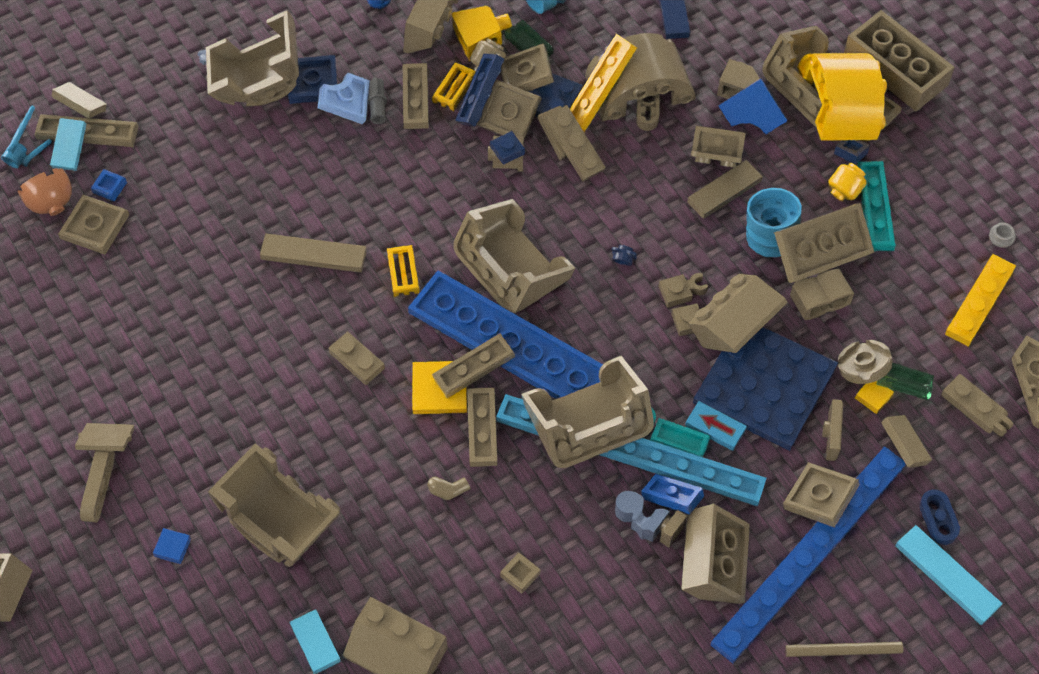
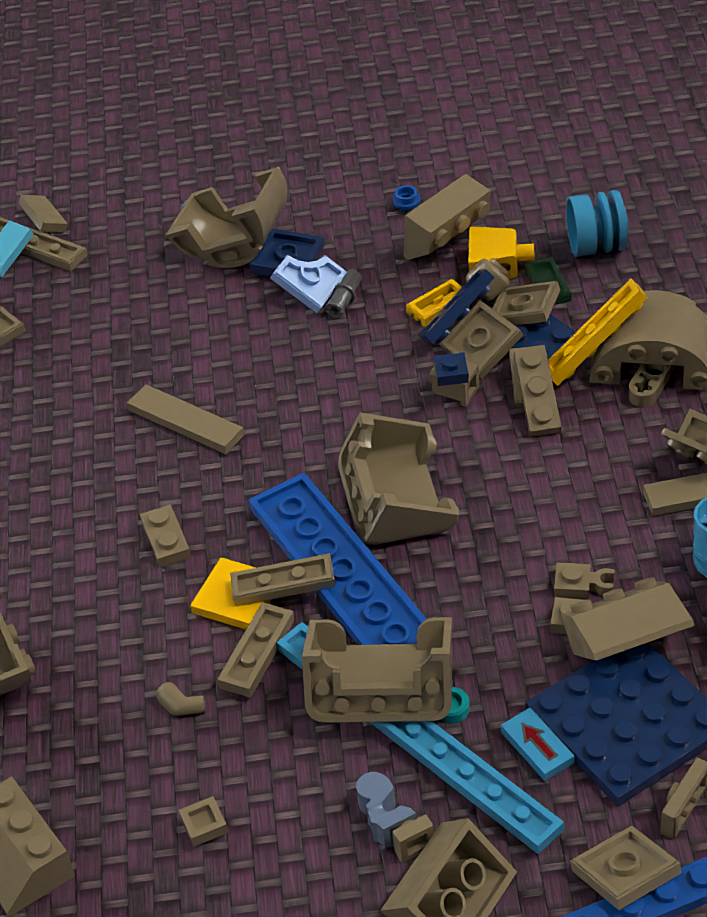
camera: 30 degrees right, 15 degrees down
blue tile [91,169,127,201] -> none
yellow tile [387,245,420,297] -> none
dark tan plate [403,63,429,129] -> none
dark blue plate [612,245,637,266] -> none
blue plate [641,474,704,514] -> none
teal tile [650,418,710,457] -> none

